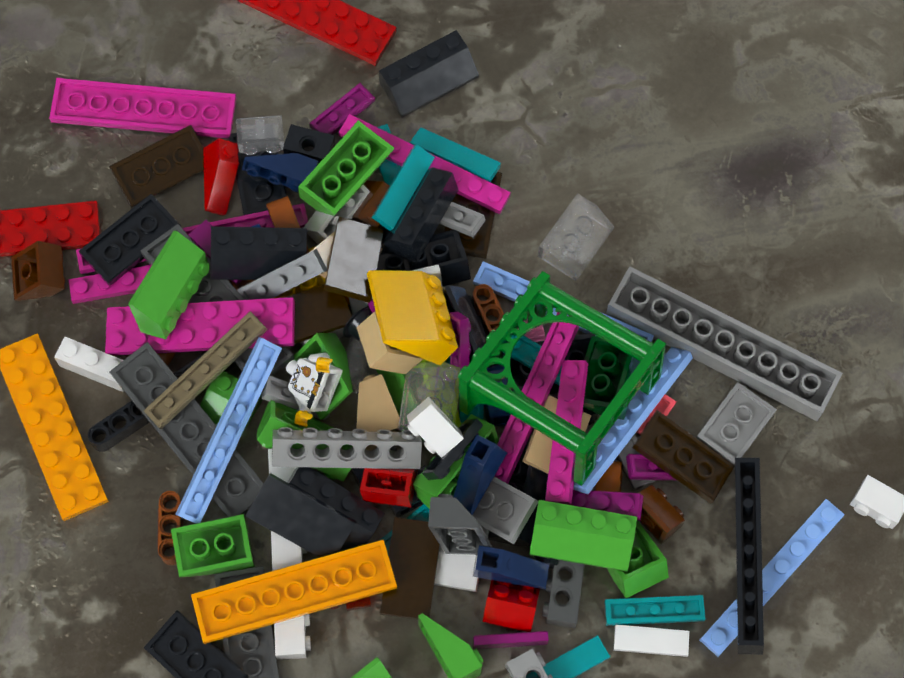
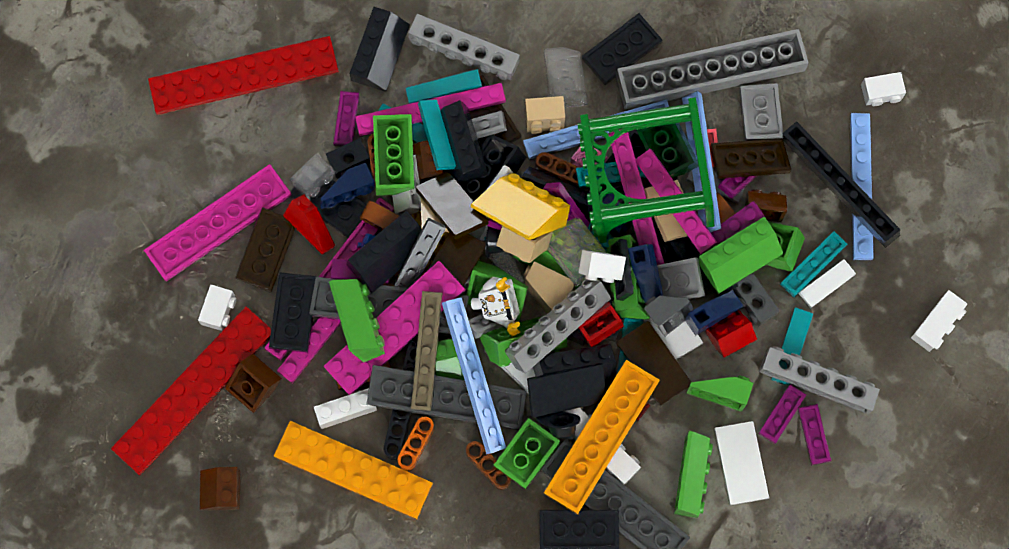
camera: 40 degrees left, 5 degrees up
magenta tile [473,631,549,650] -> none
none -> white brick [198,285,236,331]
none -> orange beam [397,416,434,471]
none -> light grey brick [408,14,520,81]
none -> tan brick [525,96,565,134]
none -> black piece [535,411,581,439]
none -> black tile [582,13,663,85]

